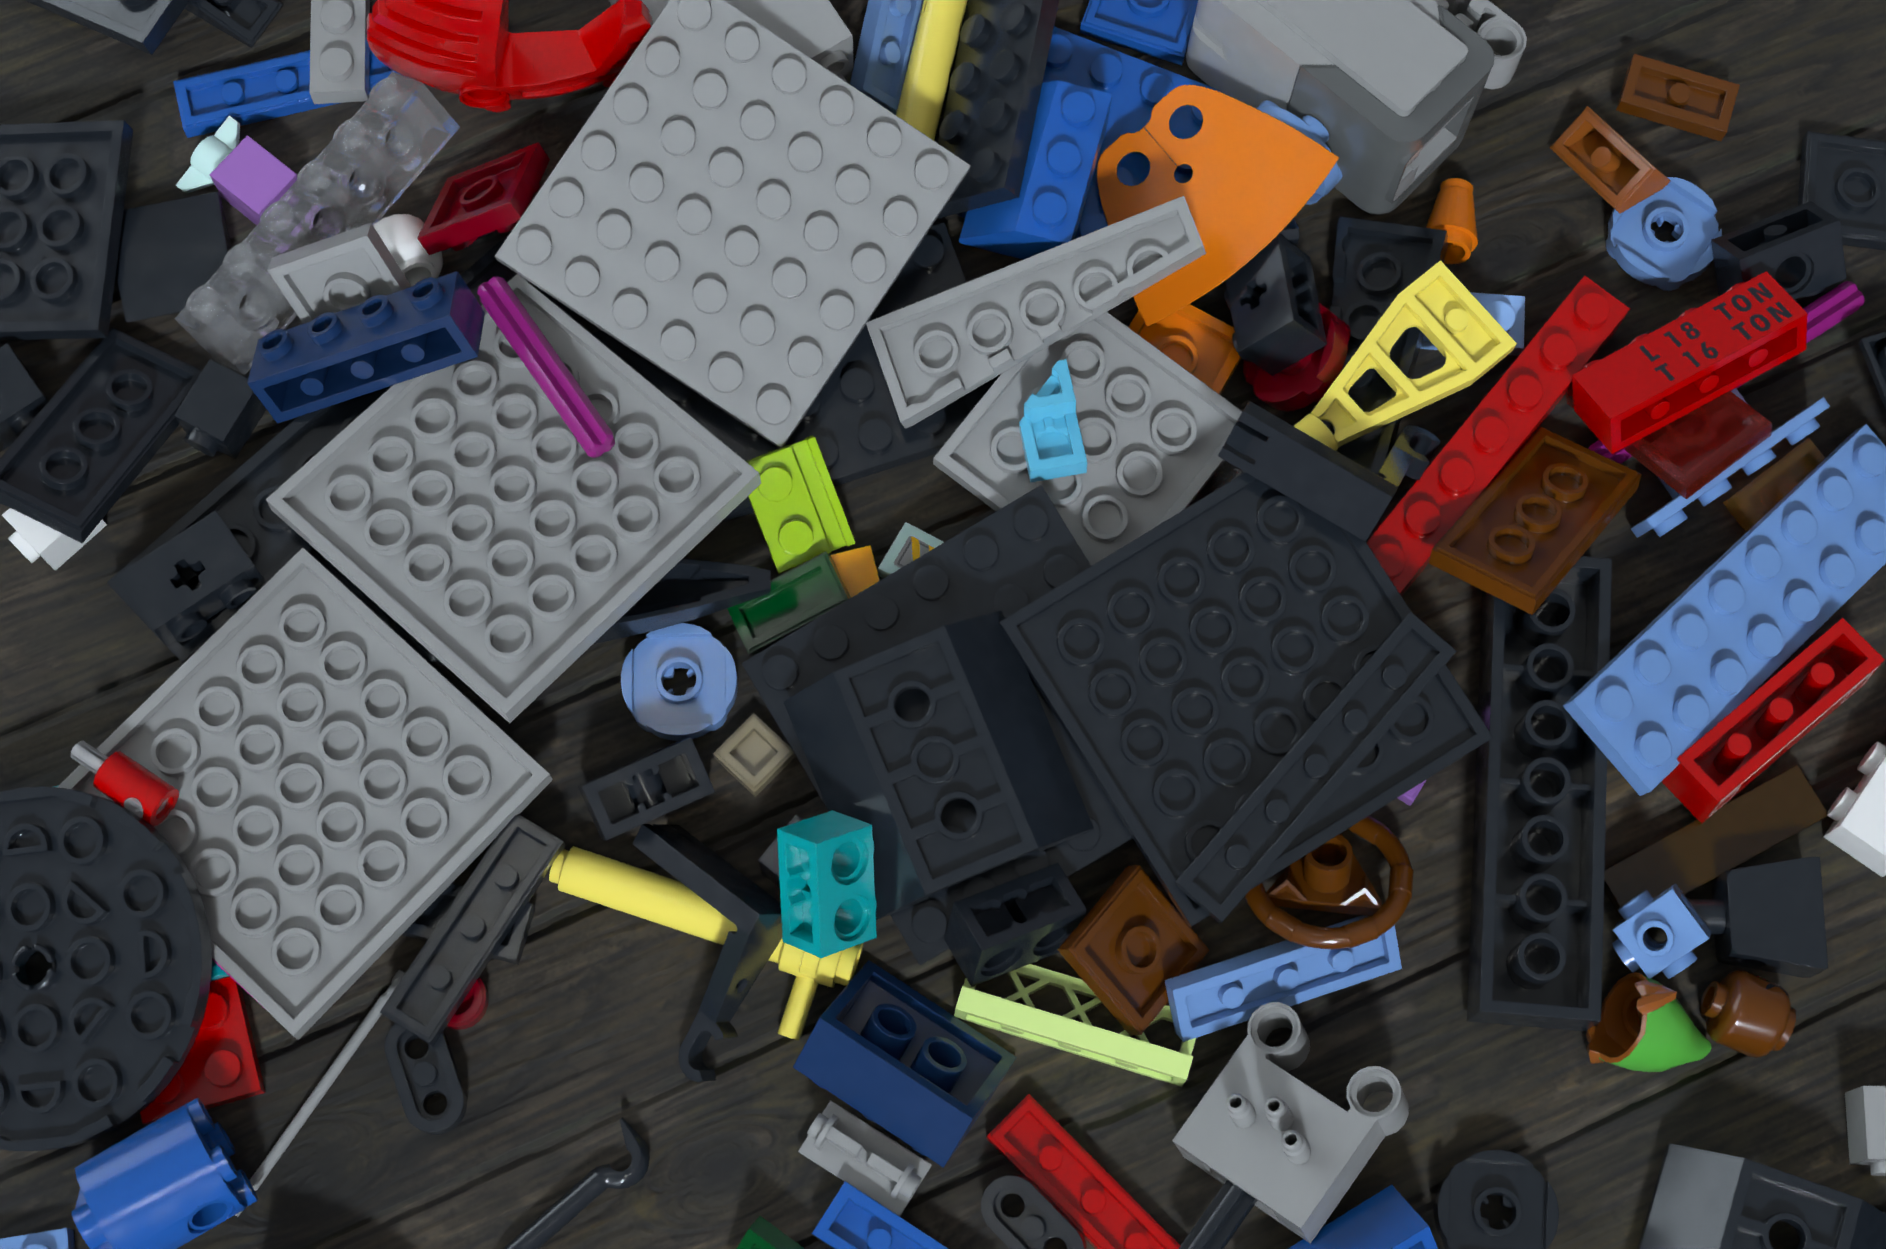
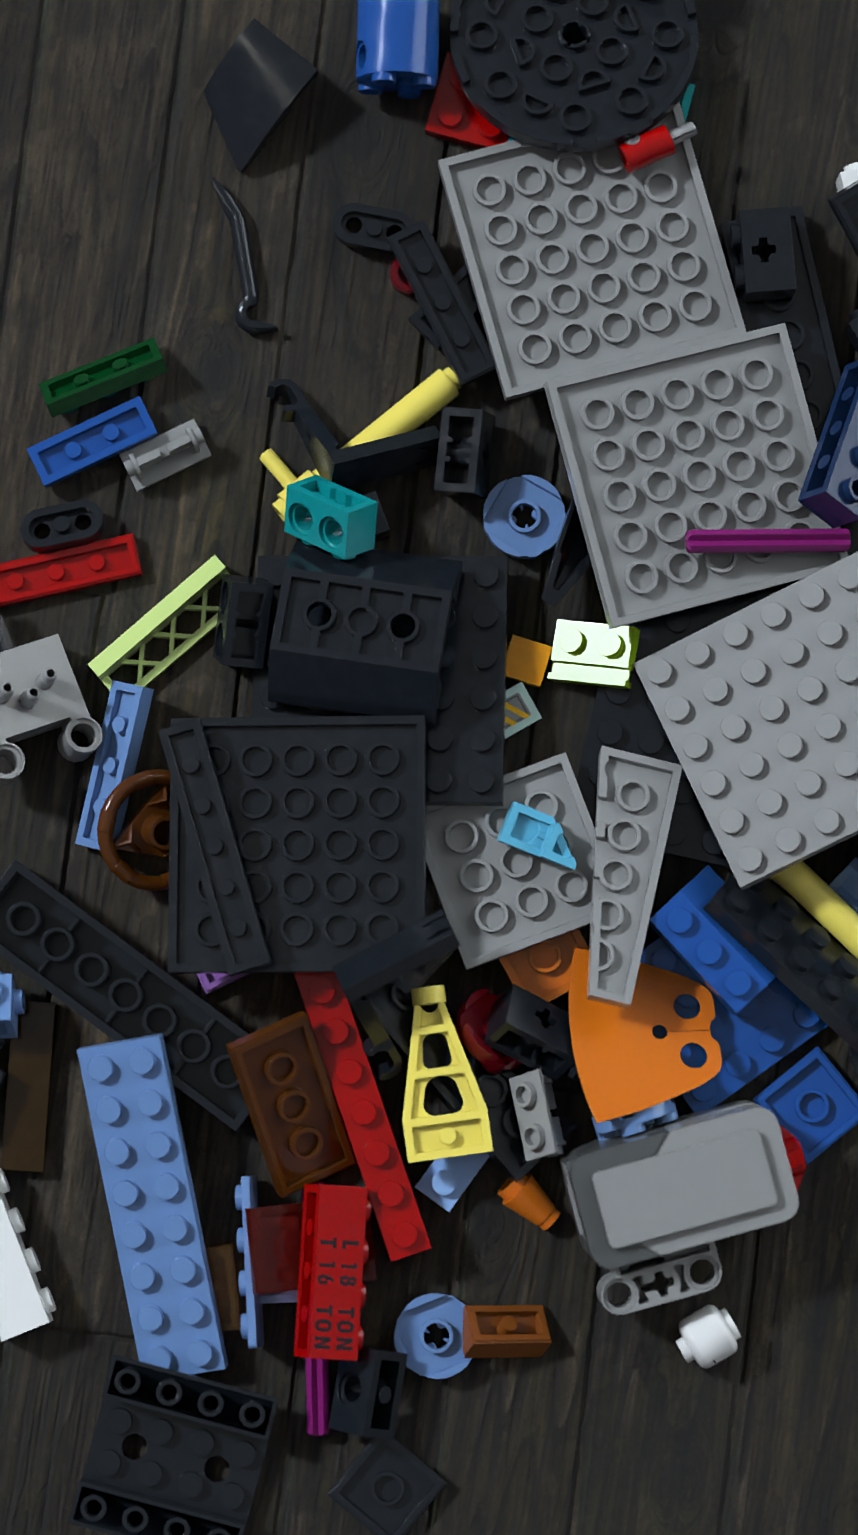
camera: 125 degrees right, 10 degrees up
light grey piece [235,969,405,1217] -> none
dark tan tile [713,713,796,797] -> none
dark green tile [727,551,851,657] -> none
dark blue slope [793,960,1017,1168] -> none
reddish brown tile [1057,865,1209,1035] -> none
reddish brown plate [1616,54,1740,142] -> none
red brick [1661,618,1885,823] -> none
none -> light grey hinge [509,1069,566,1162]

